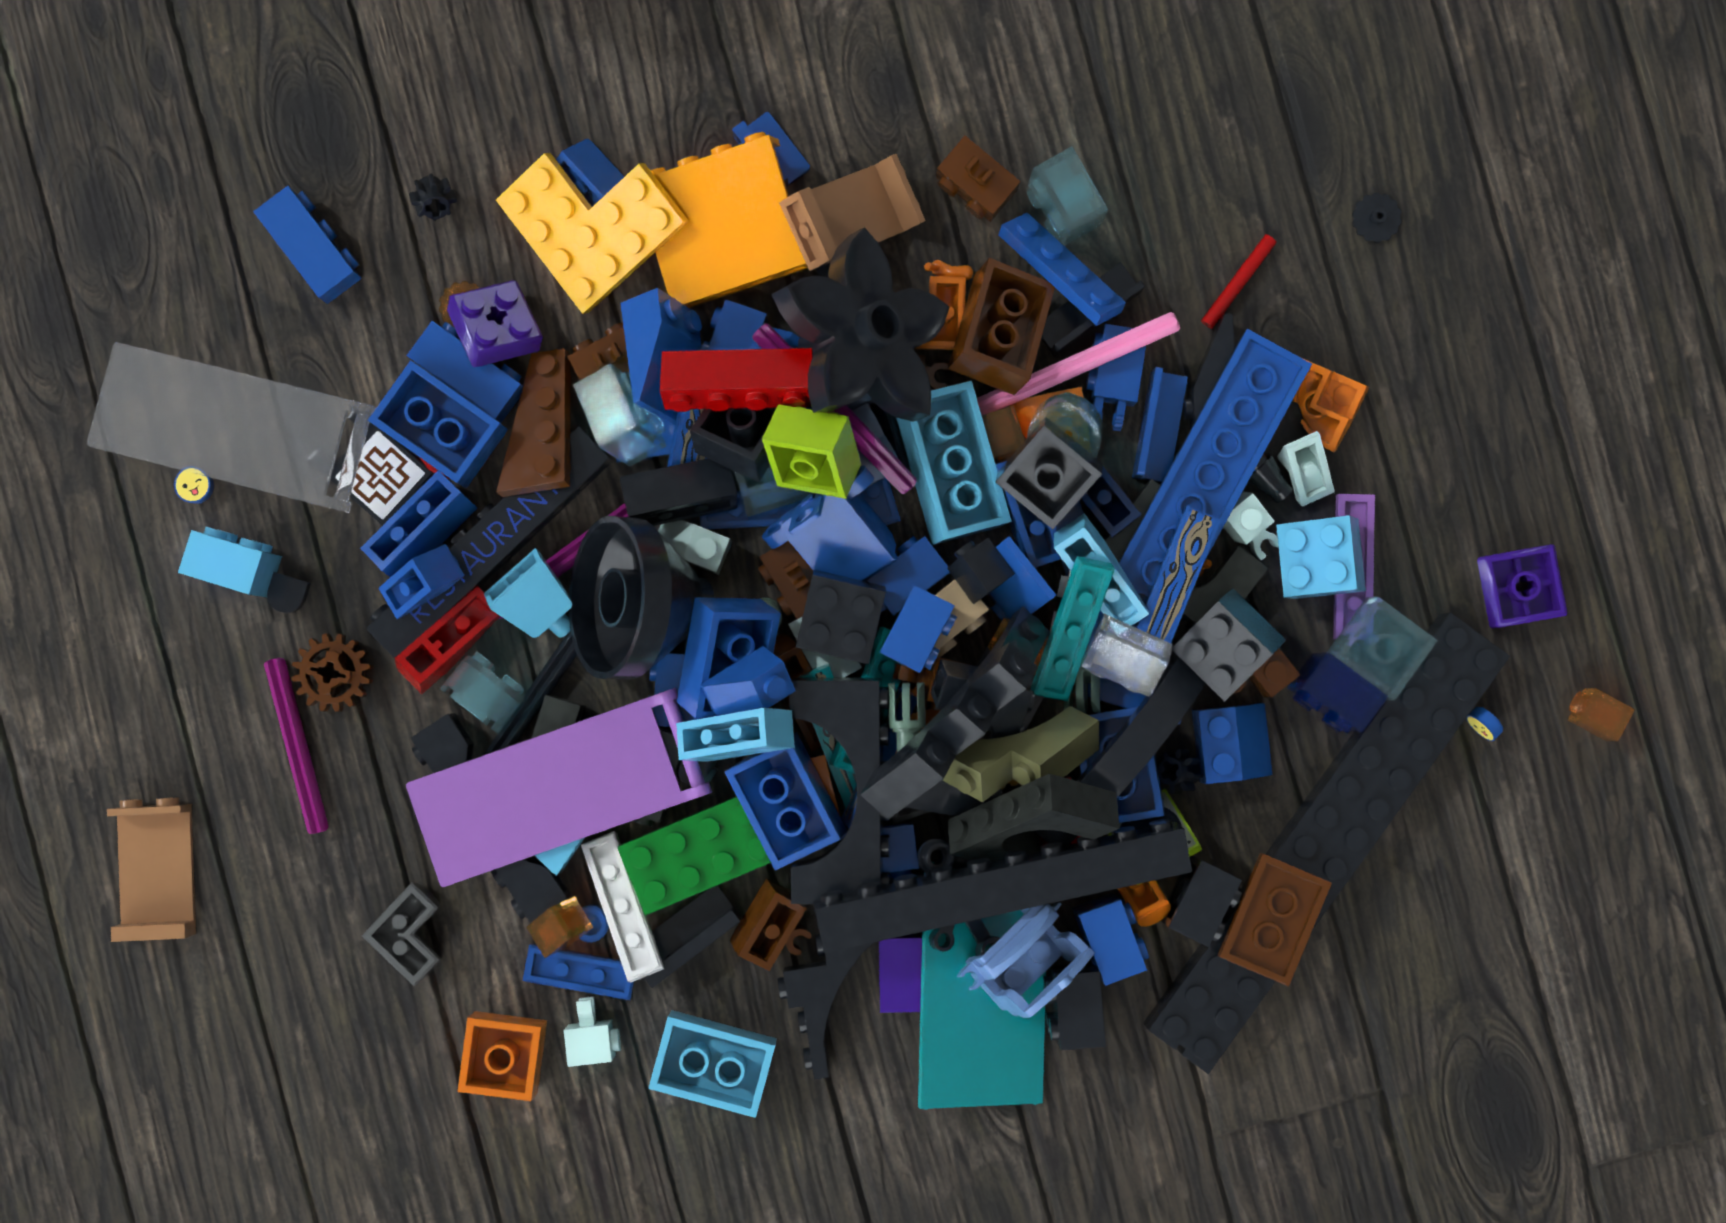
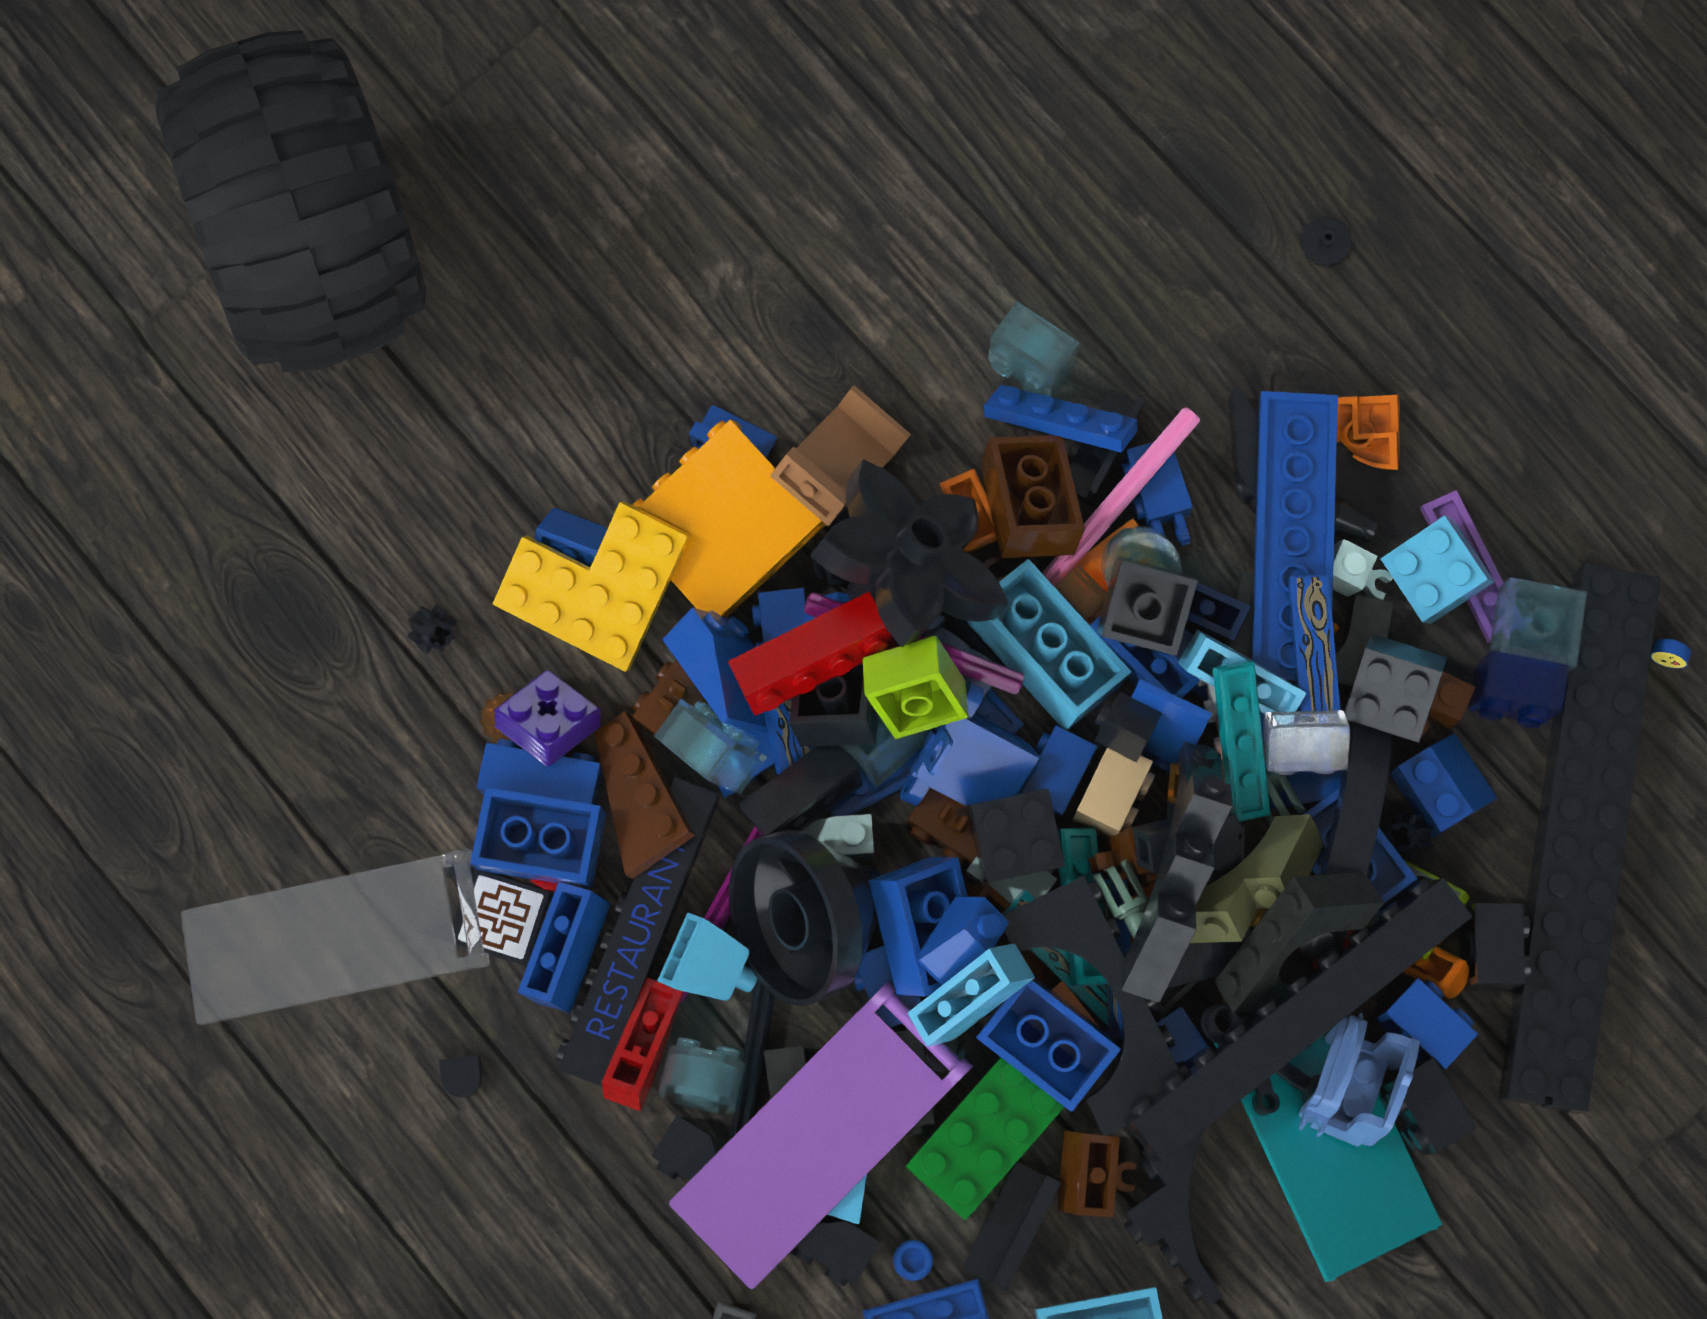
camera: 20 degrees left, 10 degrees down
light yellow tile [174,467,214,504] -> none
medium azure brick [178,527,282,597] -> none
blue brick [253,186,362,304] -> none
magenta axle [264,658,329,834] -> none
reddish brown gear [291,633,374,712] -> none
blue slope [378,544,465,619] -> none
clear orange brick [526,896,593,958] -> none
white tile [581,831,665,983] -> none
dark purple brick [879,934,922,1013] -> none
blue brick [880,585,957,673] -> none
orange piece [924,260,973,280] -> none
reddish brown brick [936,135,1021,222] -> none
blue panel [1132,367,1188,484] -> none
red bar [1201,234,1277,329] -> none
reddish brown plate [1217,852,1332,987] -> none
light aqua slope [1277,431,1335,506] -> none
dark purple brick [1477,544,1567,628] -> none

